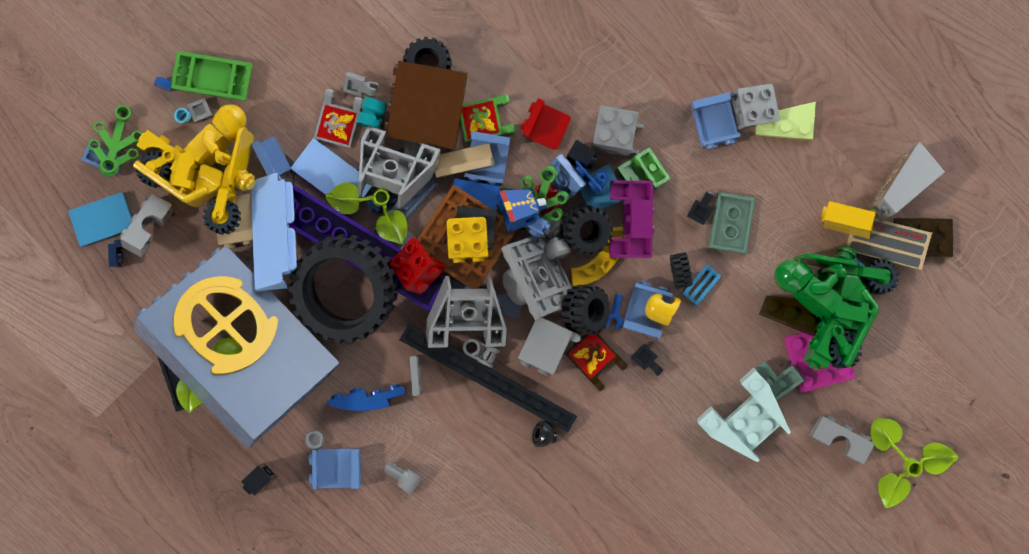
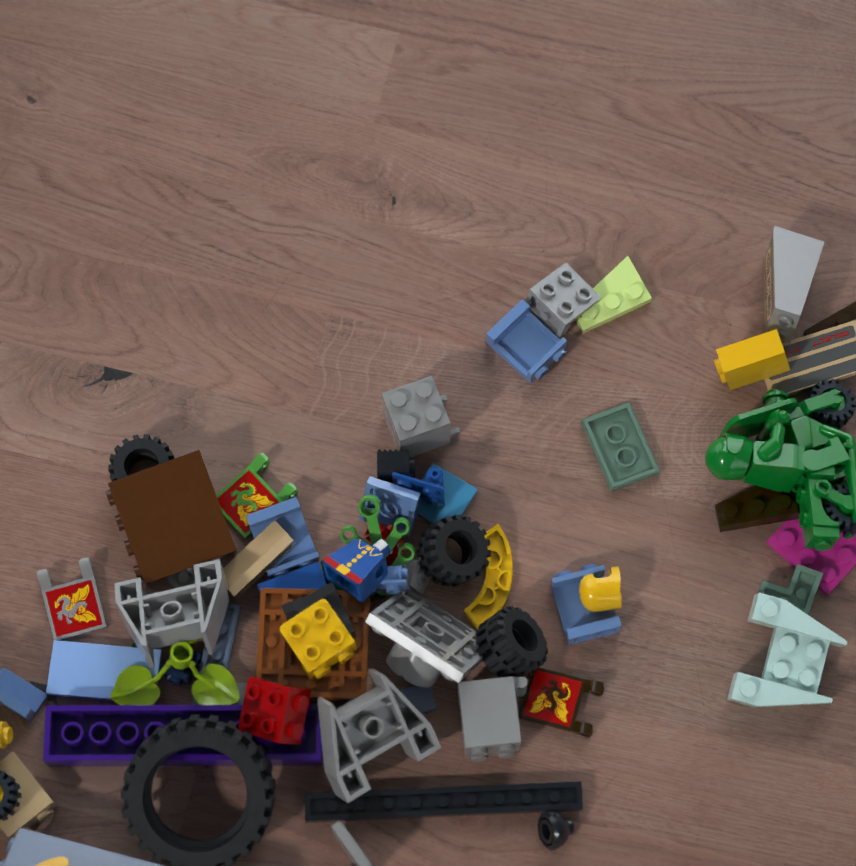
camera: 30 degrees left, 15 degrees down
light blue slope [251,173,297,292] -> none
light grey plate [343,72,379,97] -> none
teal wheel [356,97,388,129] -> none
light grey piece [463,339,501,368] -> none
red bracket [520,98,571,150] -> none
light grey cone [546,237,571,261] -> none
blue bar [606,293,624,330] -> none
magenta bracket [609,180,654,258] -> none
bright green slope [615,147,670,190] -> none
black plate [631,344,663,376] -> none
black tyre [670,252,693,289] -> none
dark azure tile [682,264,721,306] -> none
black plate [686,190,714,225] -> none

